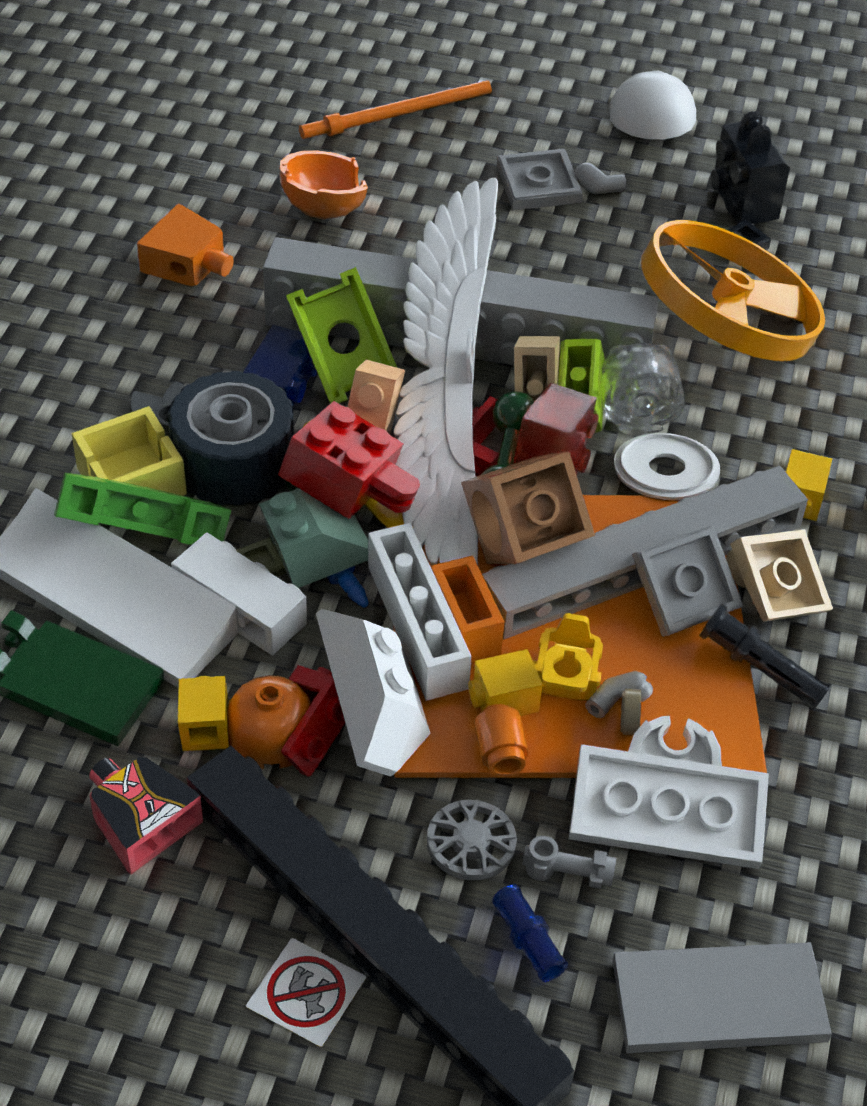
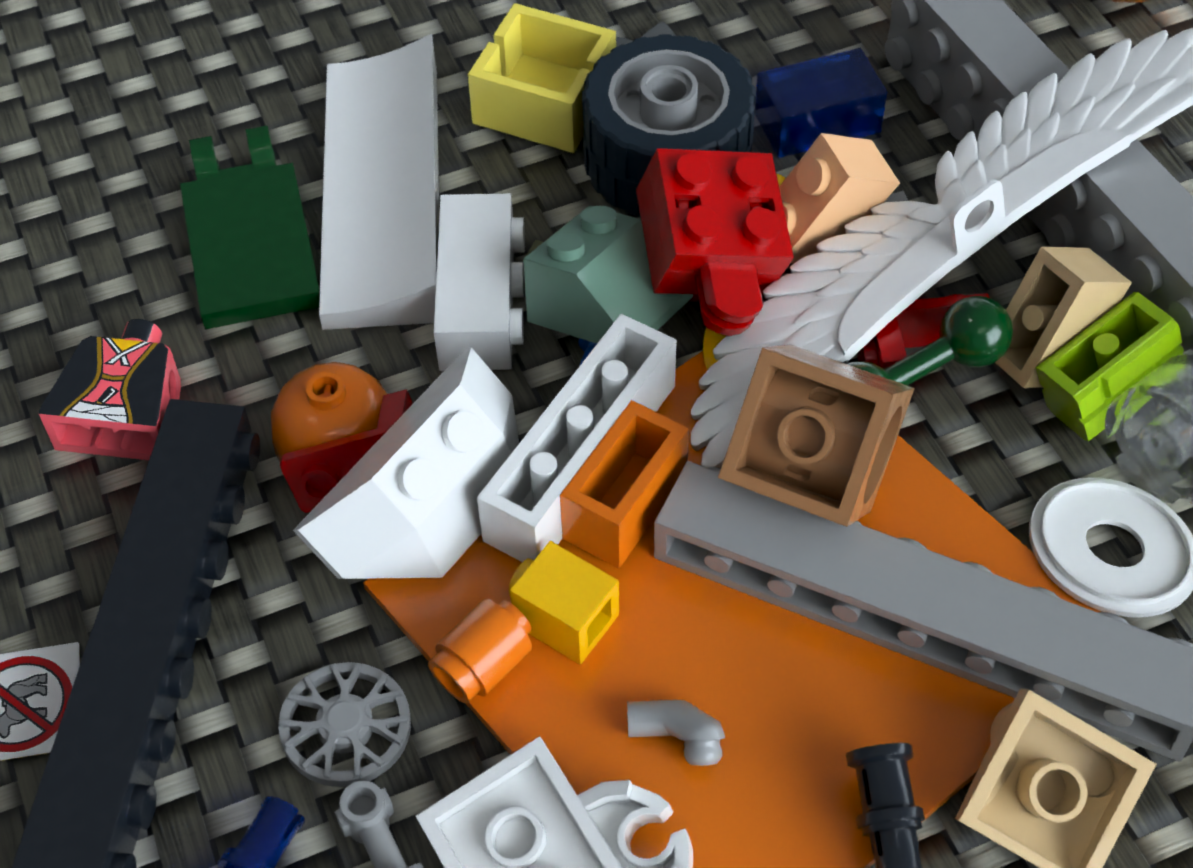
camera: 55 degrees right, 5 degrees up
bright green slope [54,473,232,545] -> none
yellow brick [178,676,229,751] -> none
lime piece [286,267,397,404] -> none
clear red brick [513,383,599,475] -> none
yellow piece [533,613,603,700] -> none
dark tan tile [620,689,641,735] -> none
light grey tile [632,524,743,637] -> none

